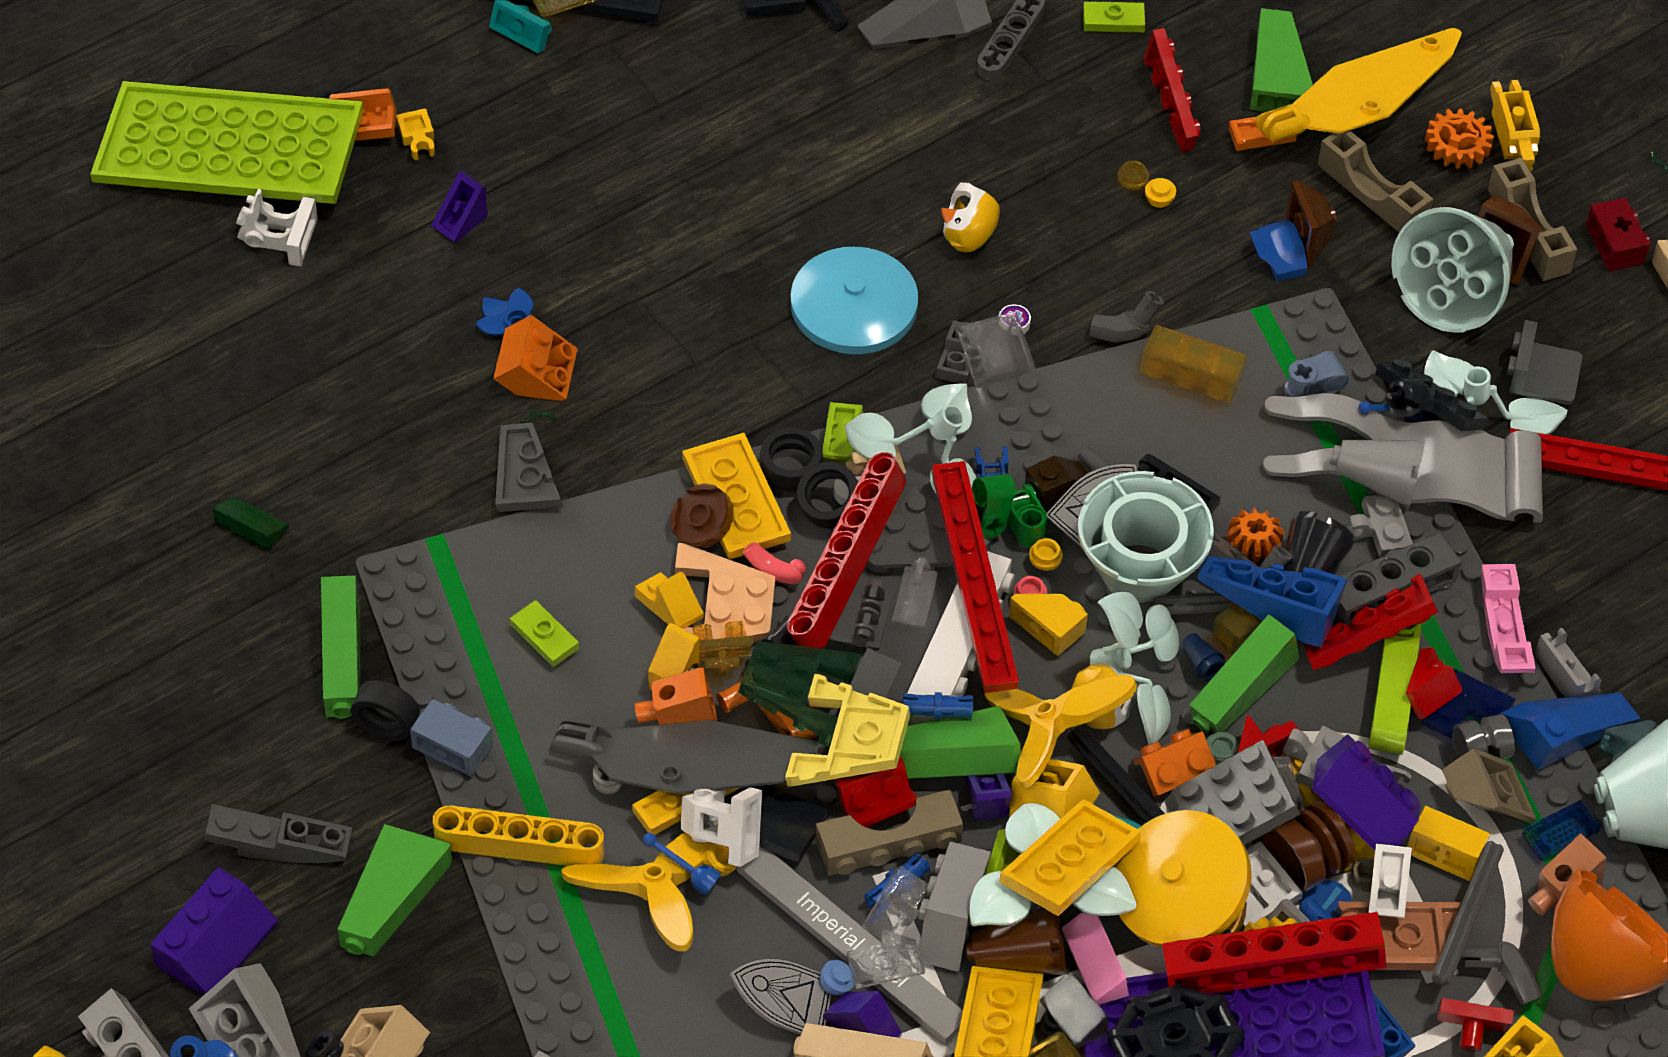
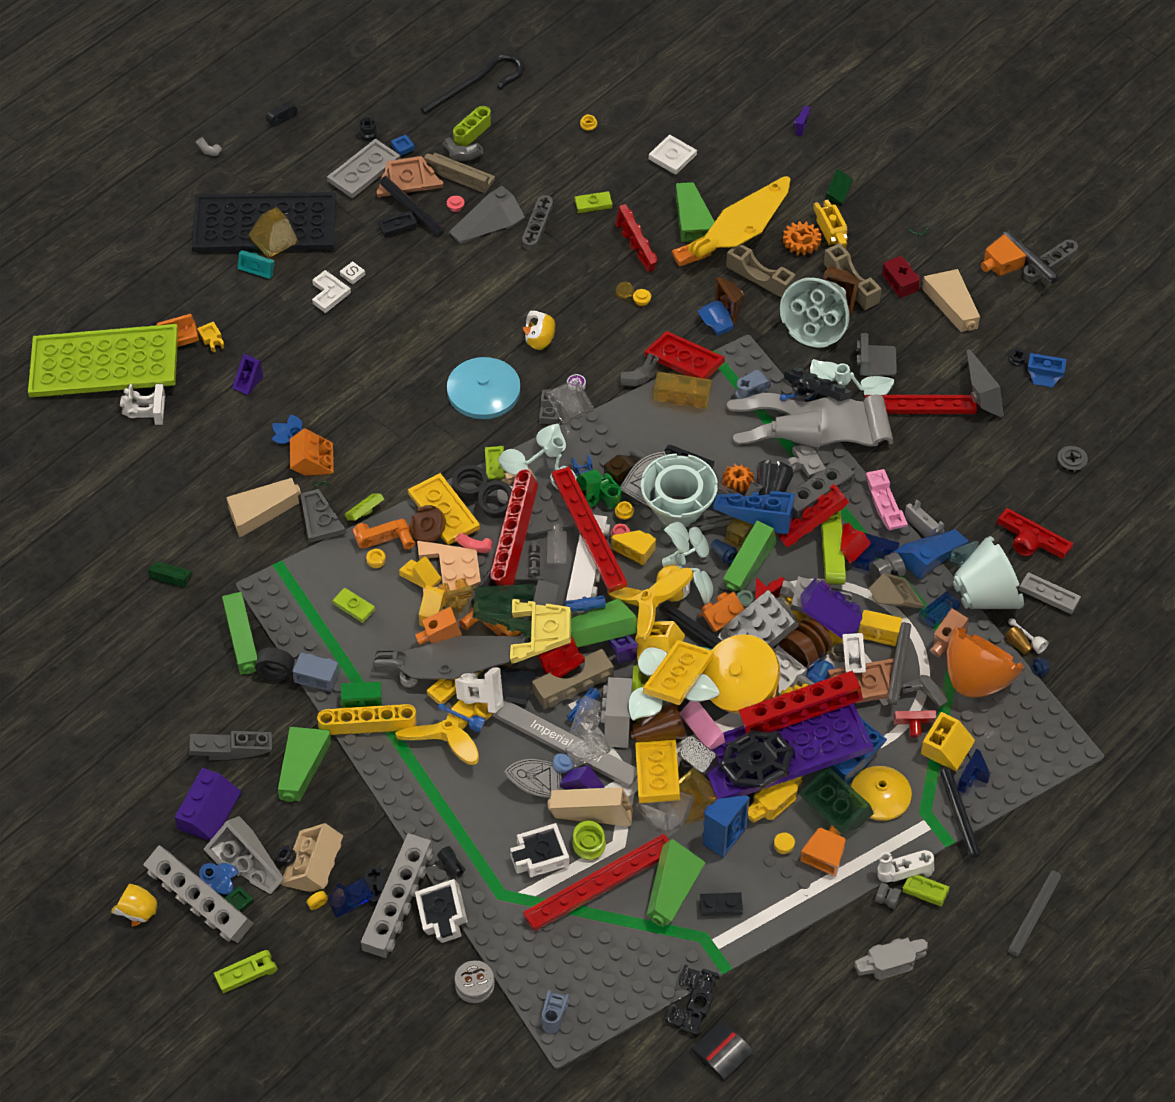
camera: 10 degrees left, 0 degrees up
none -> tan slope [227,478,301,537]
none -> white plate [312,270,351,313]
none -> white tile [340,262,365,285]
none -> green hinge [341,681,382,708]
none -> lime plate [345,493,384,520]
none -> orange beam [352,519,415,550]
none -> yellow tile [366,549,386,568]
none -> red plate [644,331,725,383]
none -> dark green slope [826,169,853,205]

